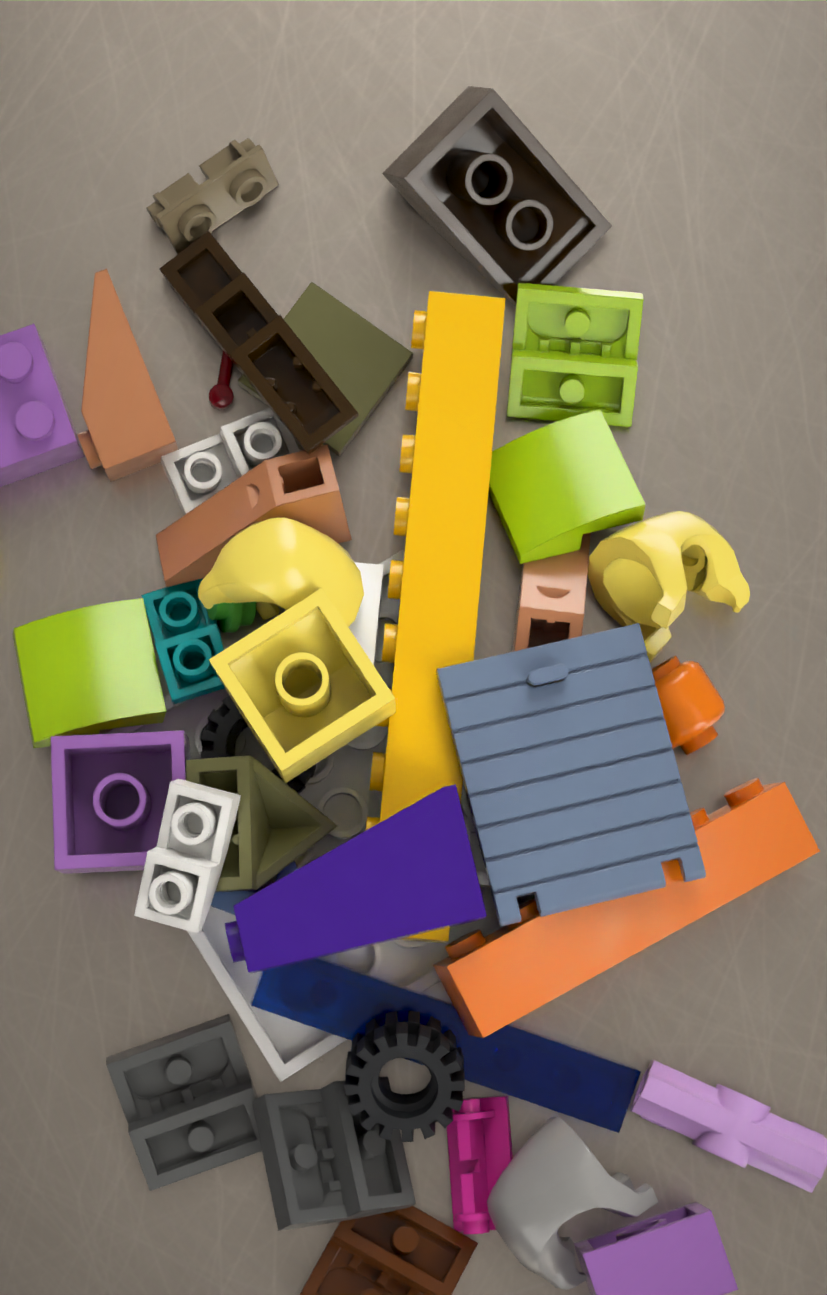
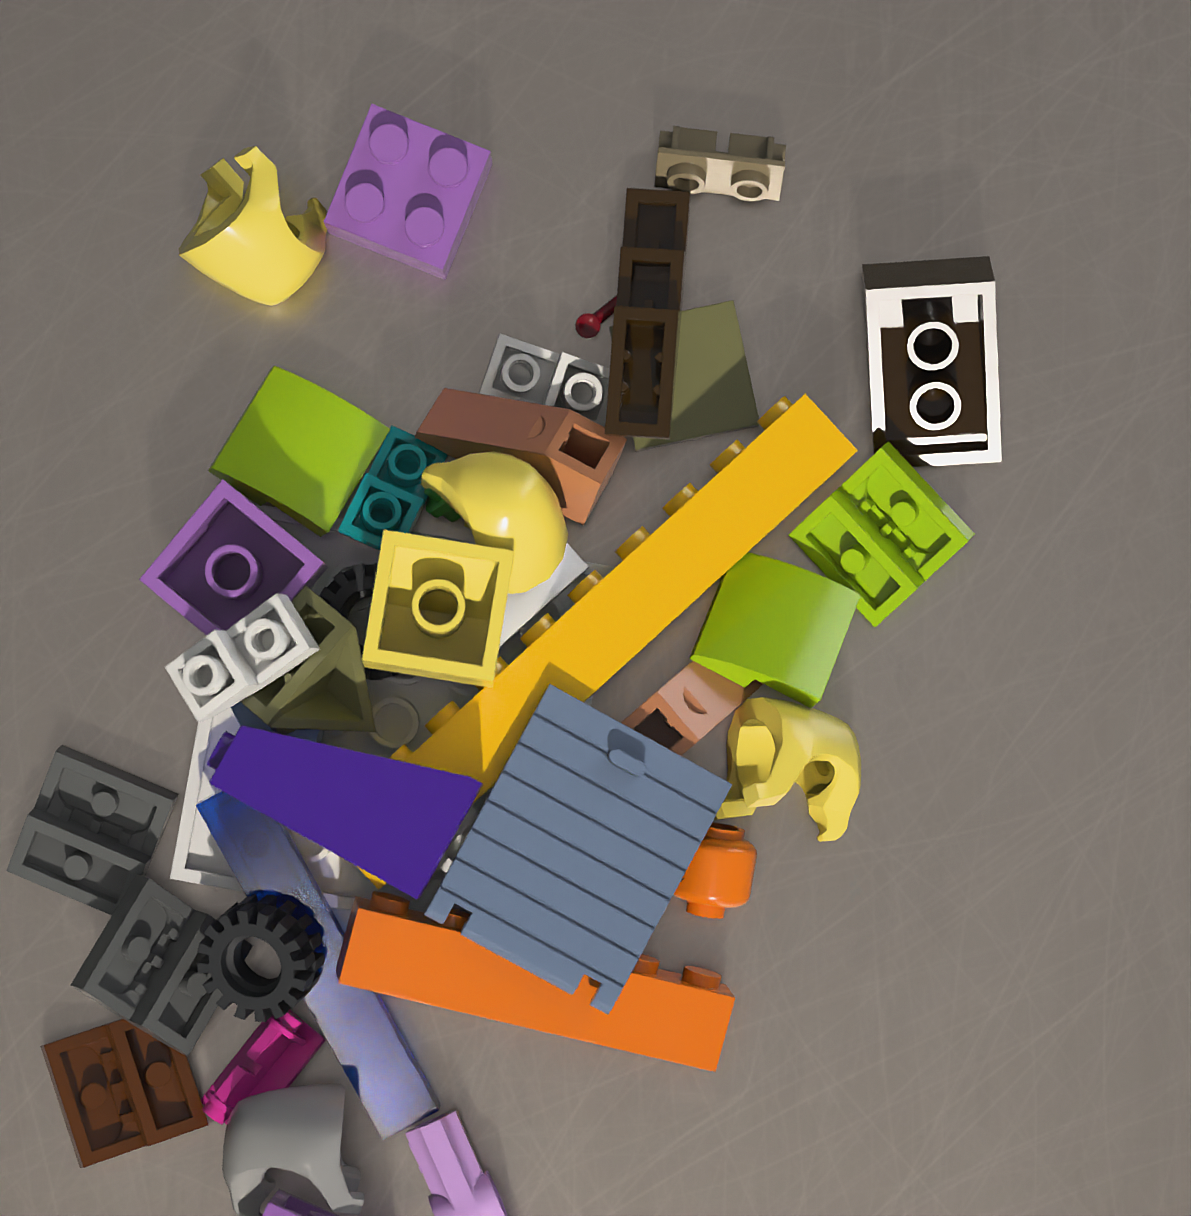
camera: 45 degrees right, 5 degrees up
nougat slope [77,268,179,482] -> none

